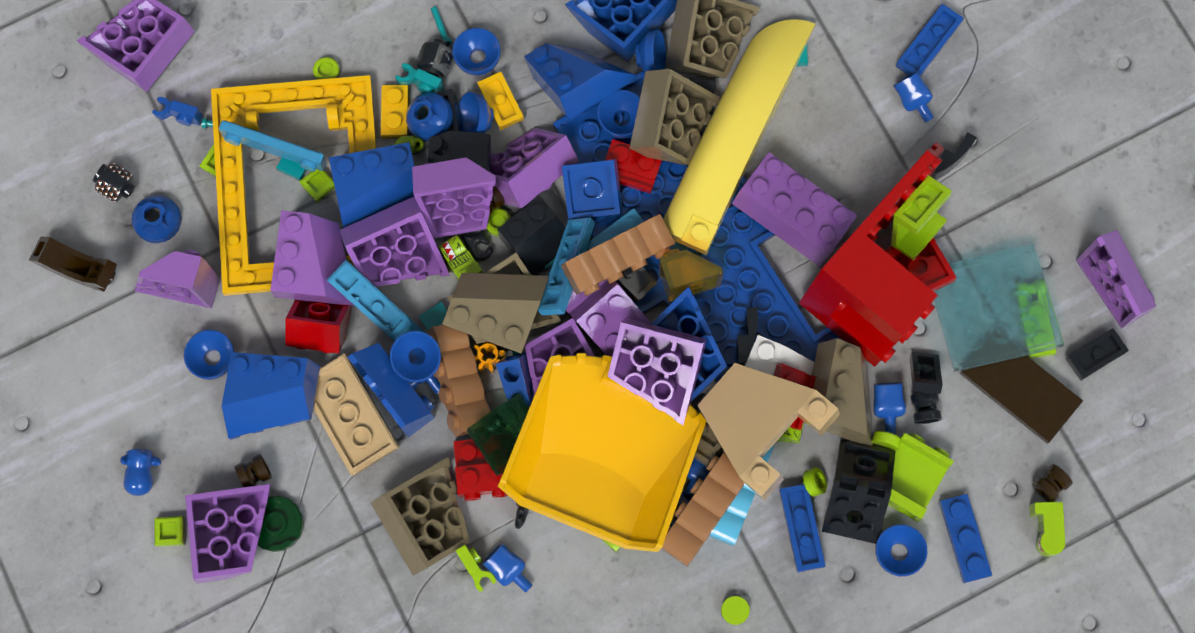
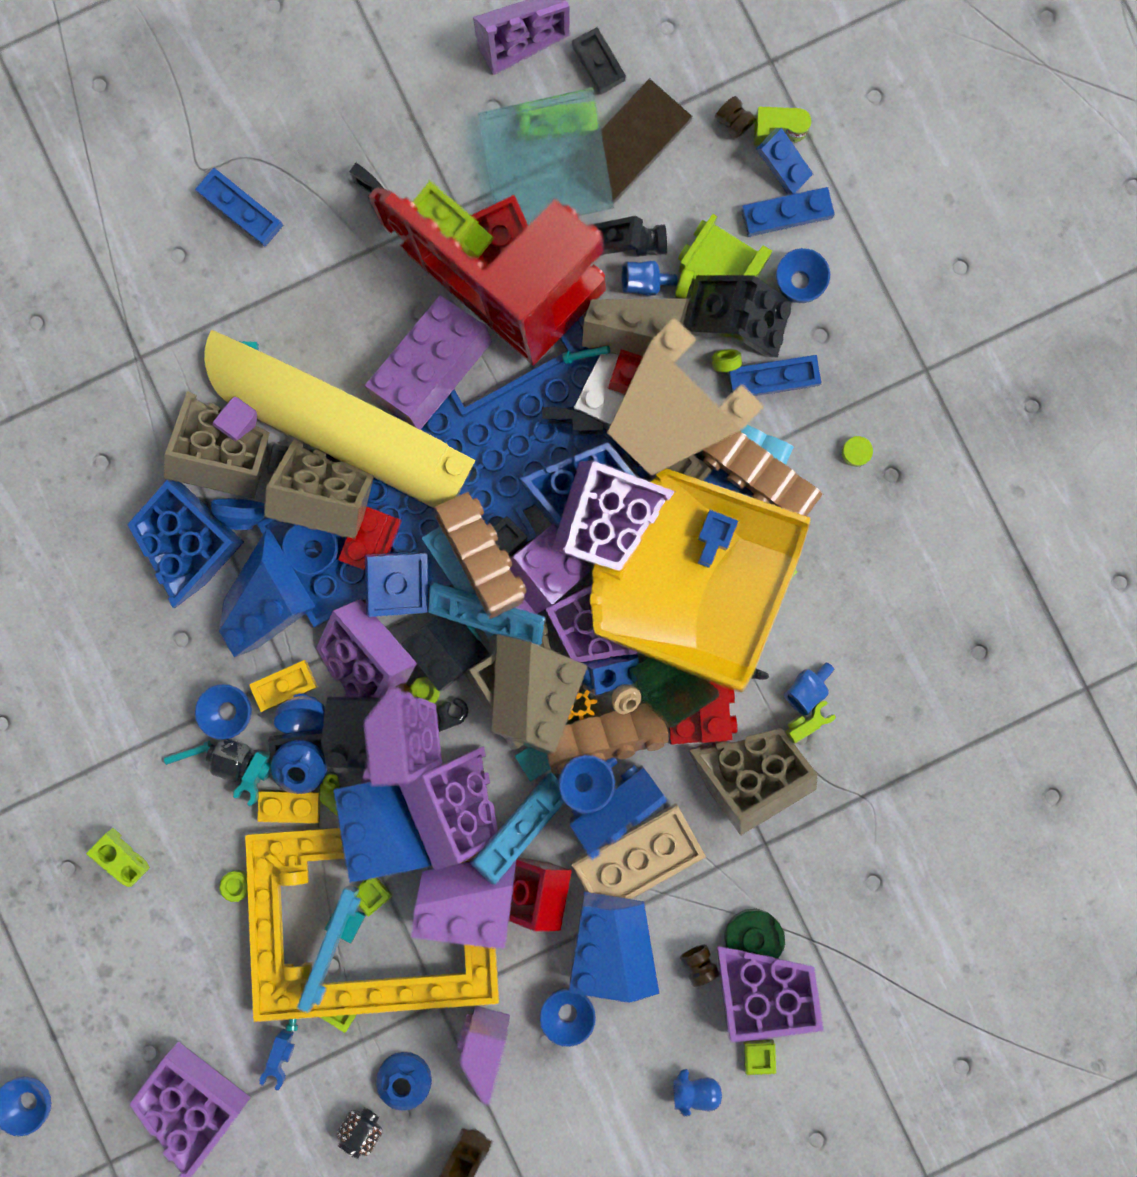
camera: 90 degrees left, 10 degrees up
lime leg [438,235,483,281] -> none
clear yellow slope [659,249,723,302] -> none
blue piece [893,71,934,123] -> none
none -> medium lavender slope [213,397,257,441]
none -> teal piece [563,346,610,364]
none -> tan plate [611,684,641,714]
none -> blue plate [698,510,738,568]
none -> blue plate [756,128,813,195]

